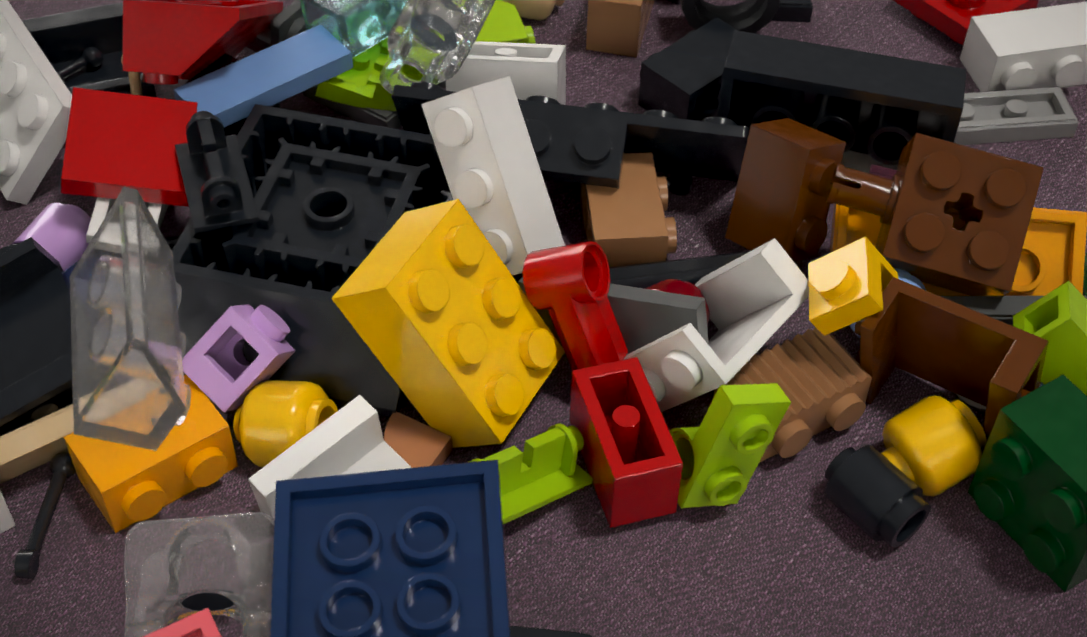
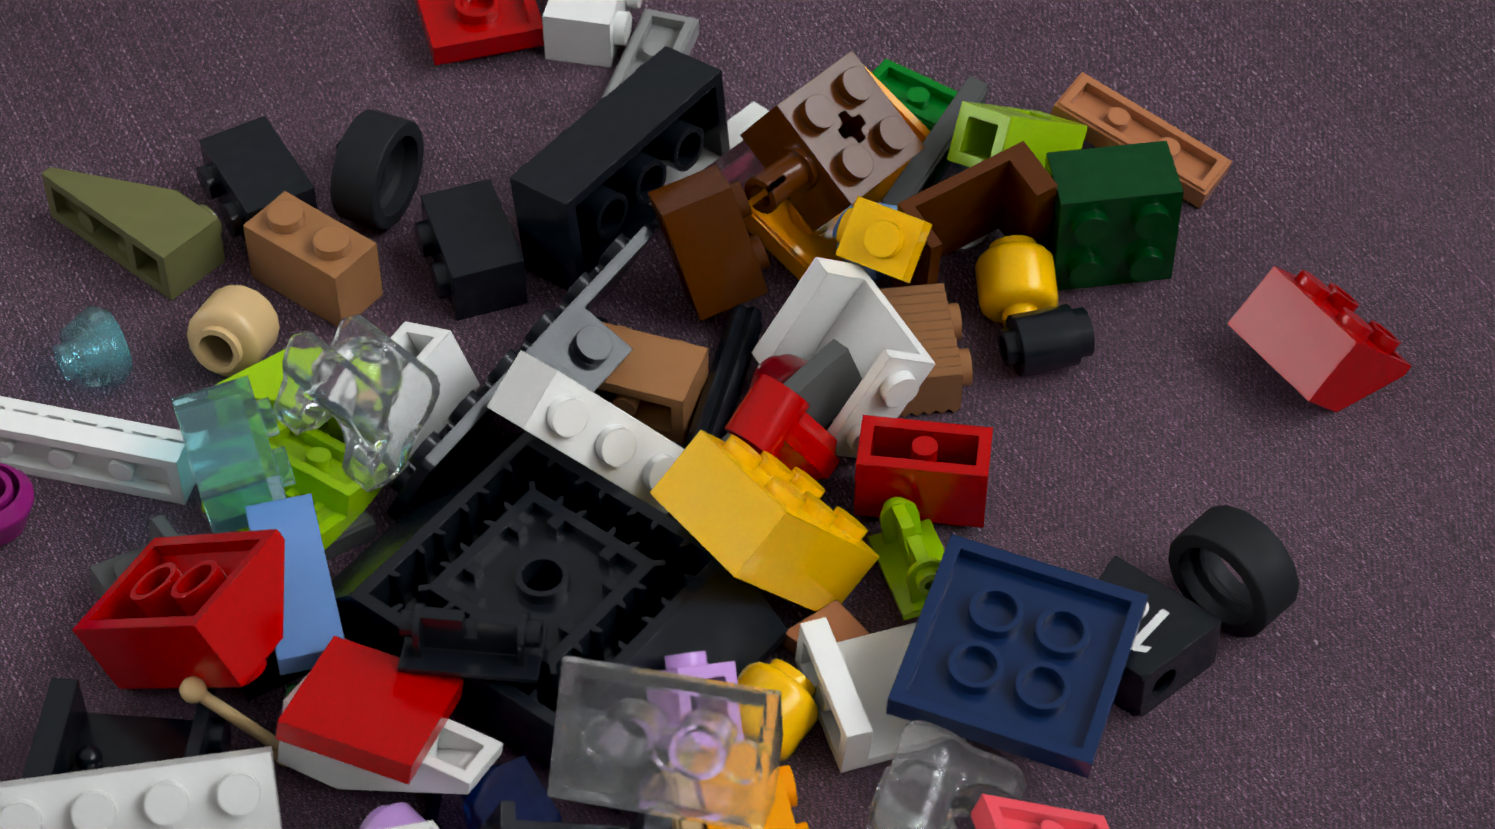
camera: 65 degrees left, 0 degrees up
lime plate [669,383,791,508] -> none

